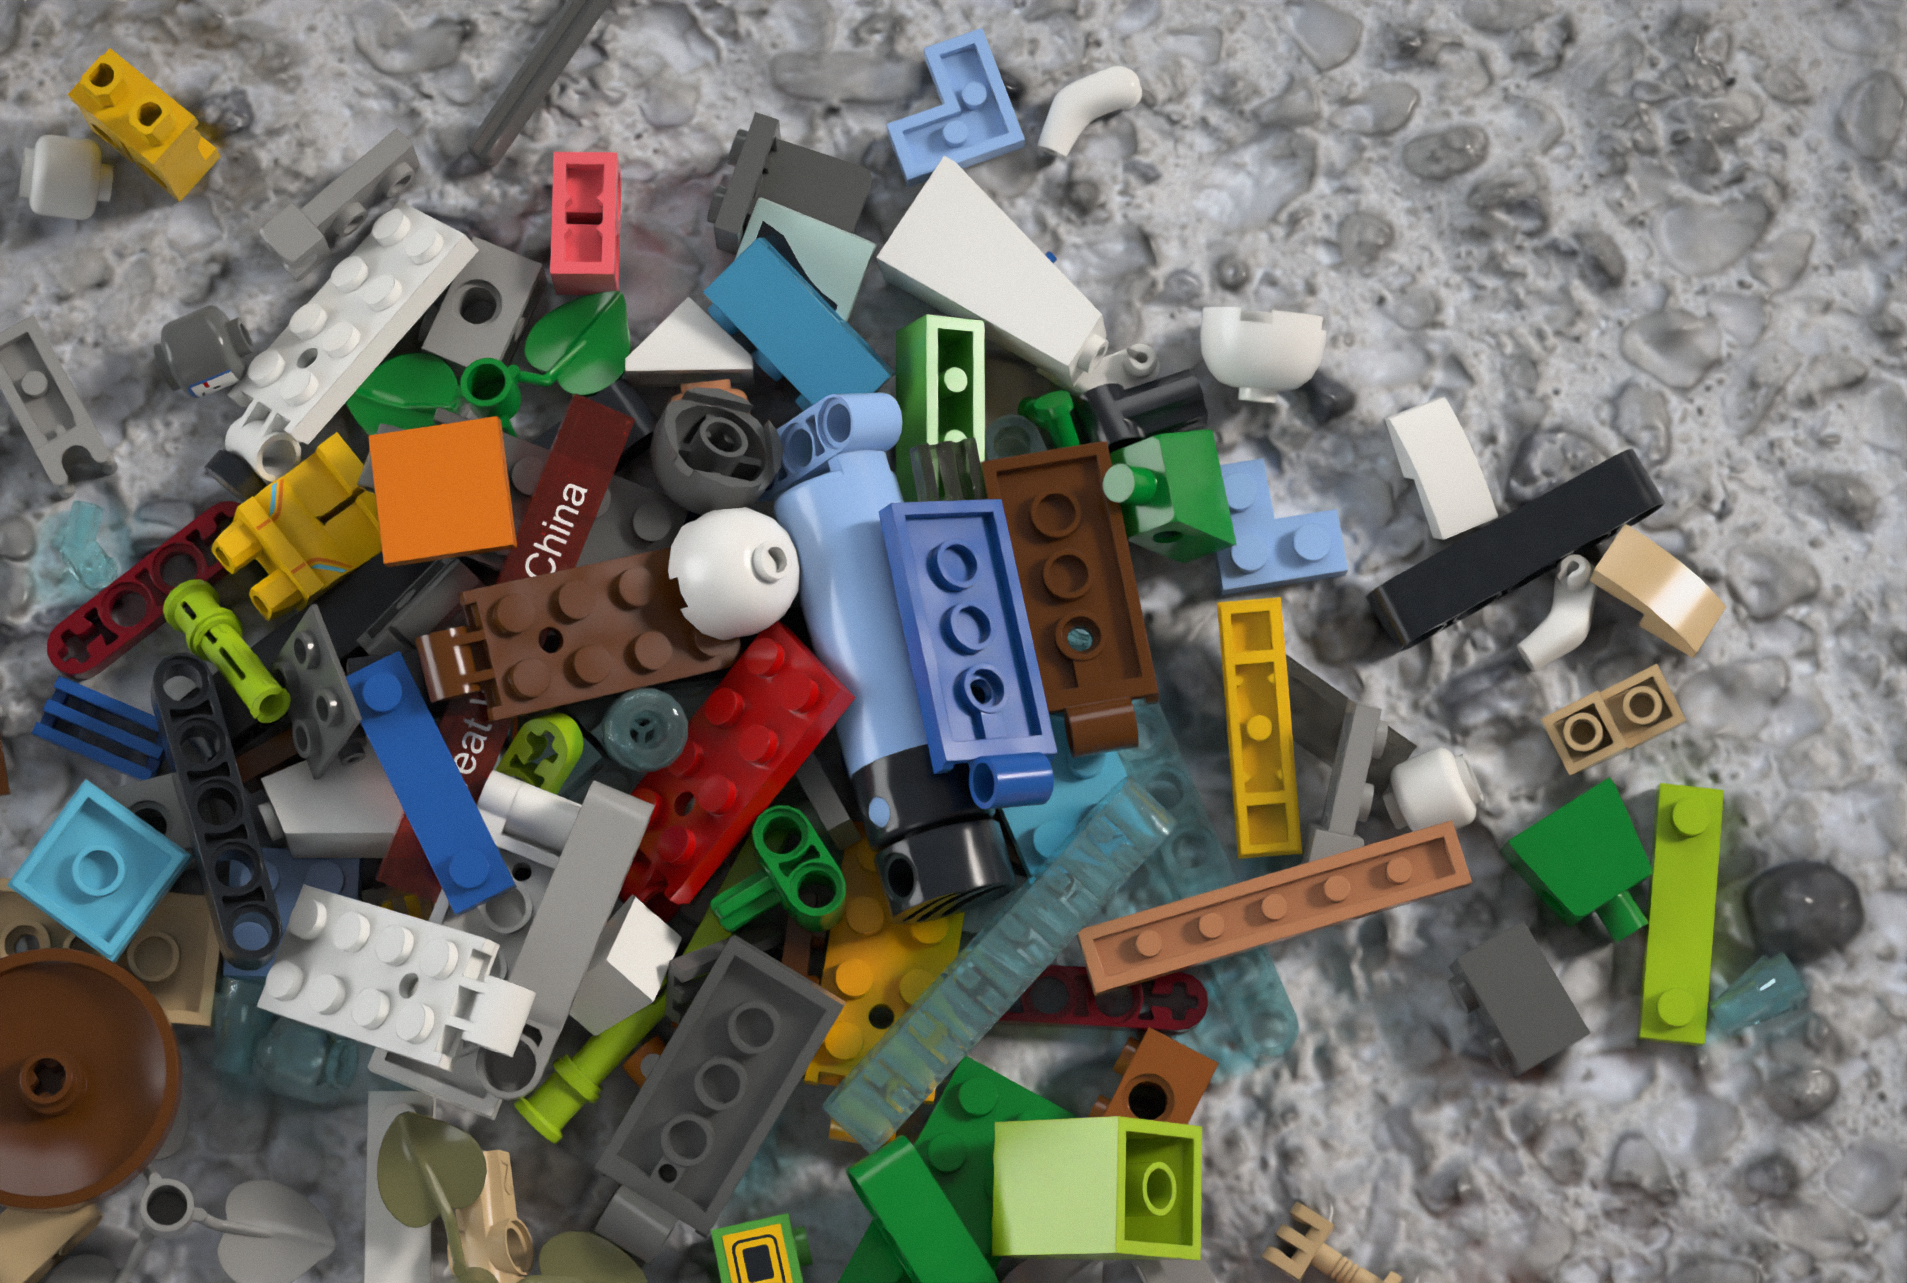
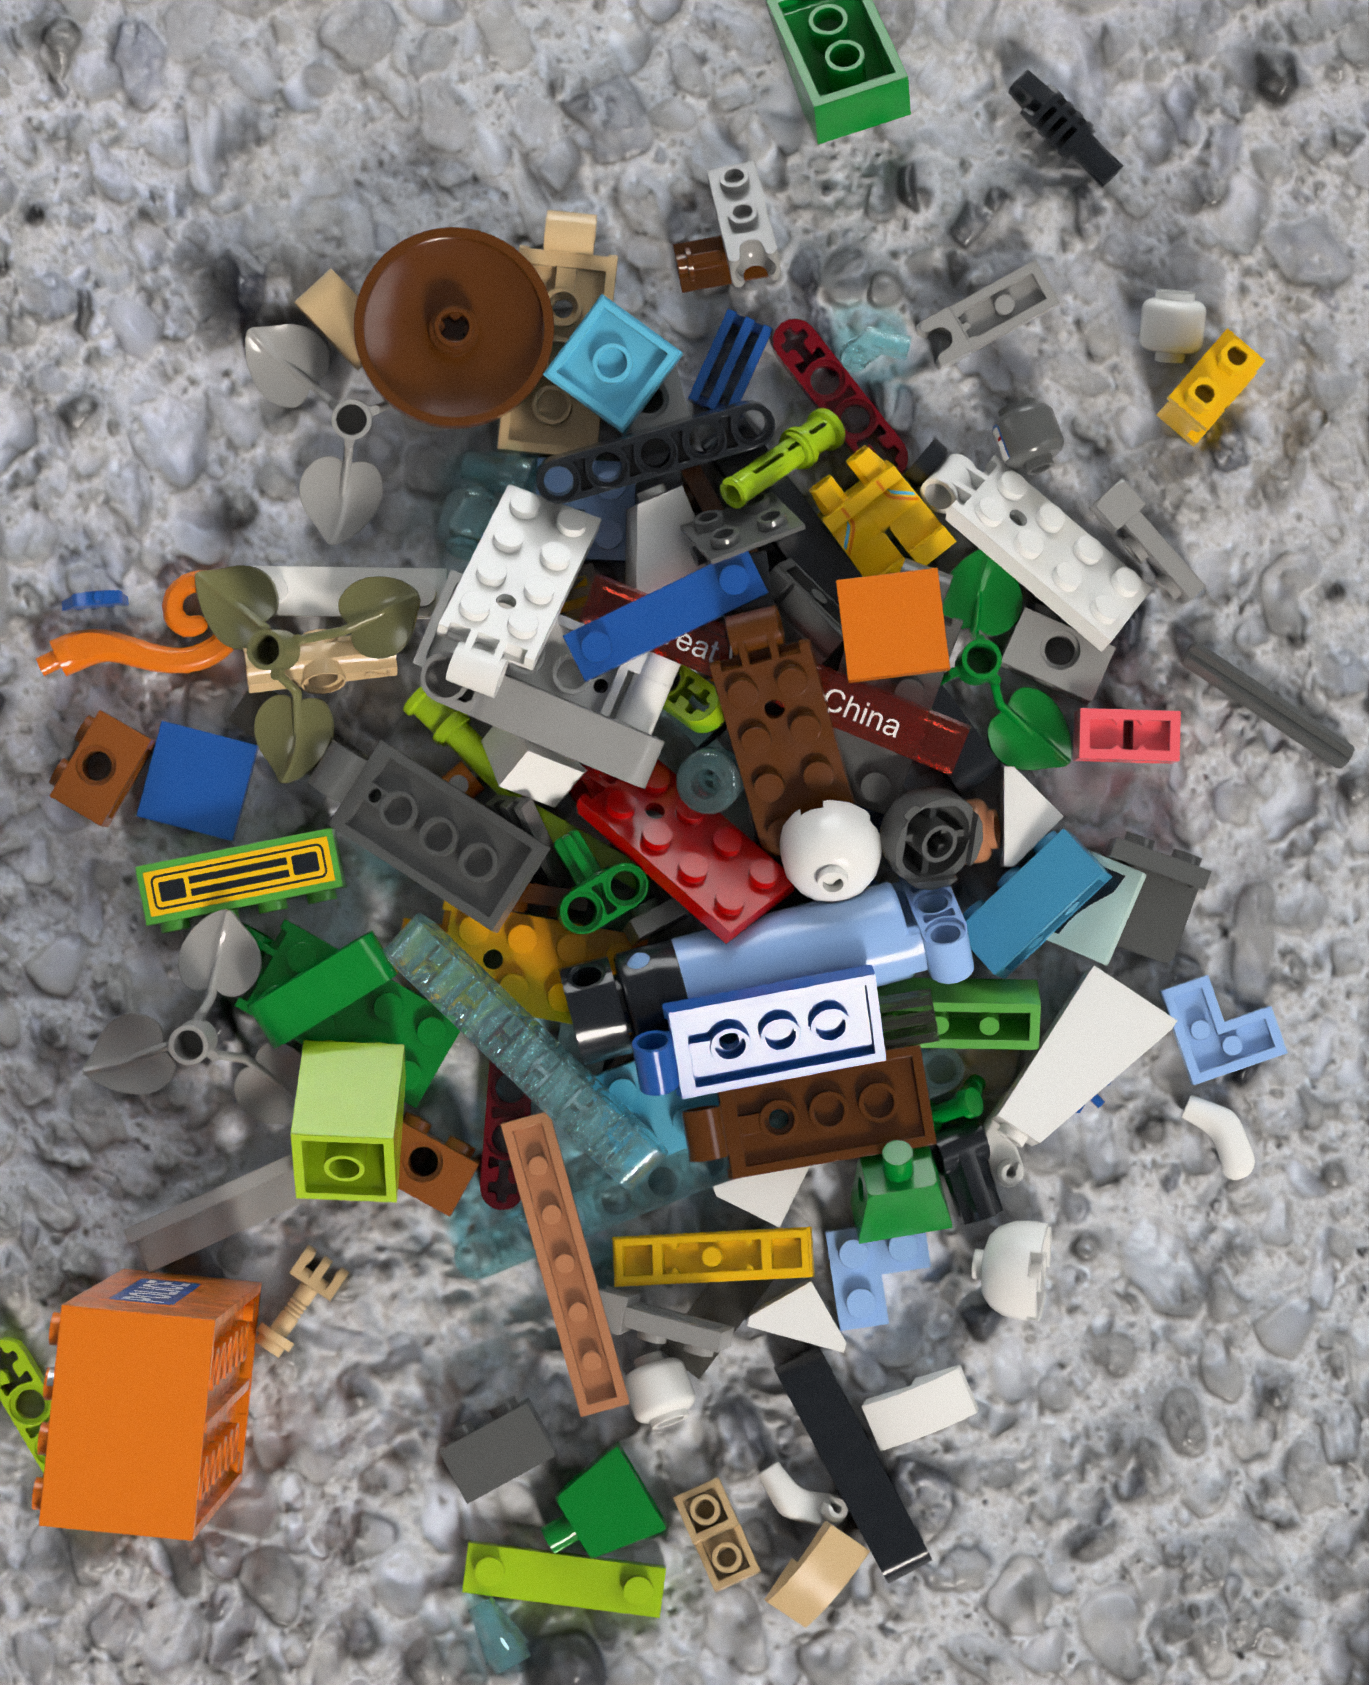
camera: 85 degrees right, 10 degrees up
none -> white slope [712,1166,810,1228]
none -> white slope [746,1277,846,1353]

